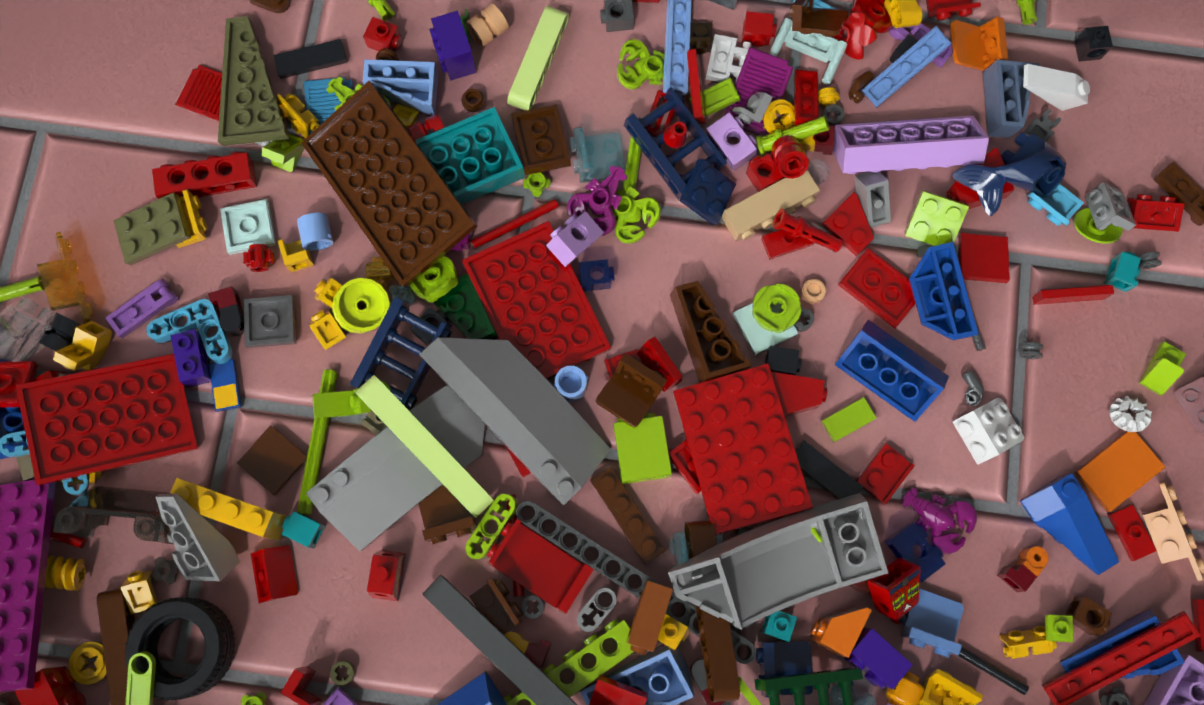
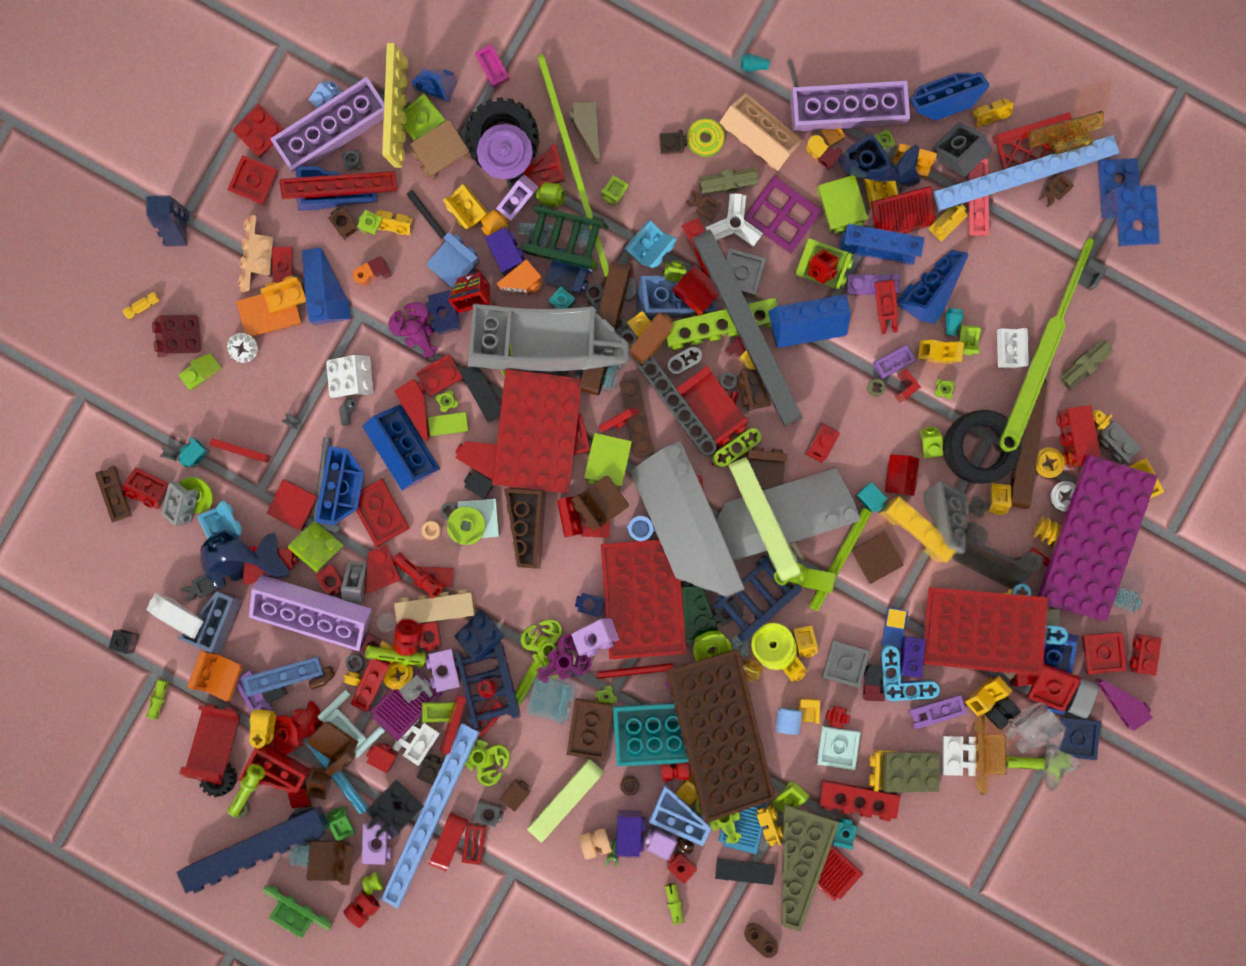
camera: 155 degrees left, 10 degrees up
none -> light orange bracket [260,276,306,314]
none -> red brick [314,565,343,595]
none -> red slope [394,379,430,441]
none -> lime plate [436,390,458,412]
none -> reddish brown brick [500,779,530,812]
none -> red plate [599,407,639,433]
none -> lavender brick [645,825,677,860]
none -> teal brick [832,818,857,850]
none -> lime bracket [919,427,943,459]
none -> white plate [942,735,978,776]
none -> white gear [1050,481,1076,512]

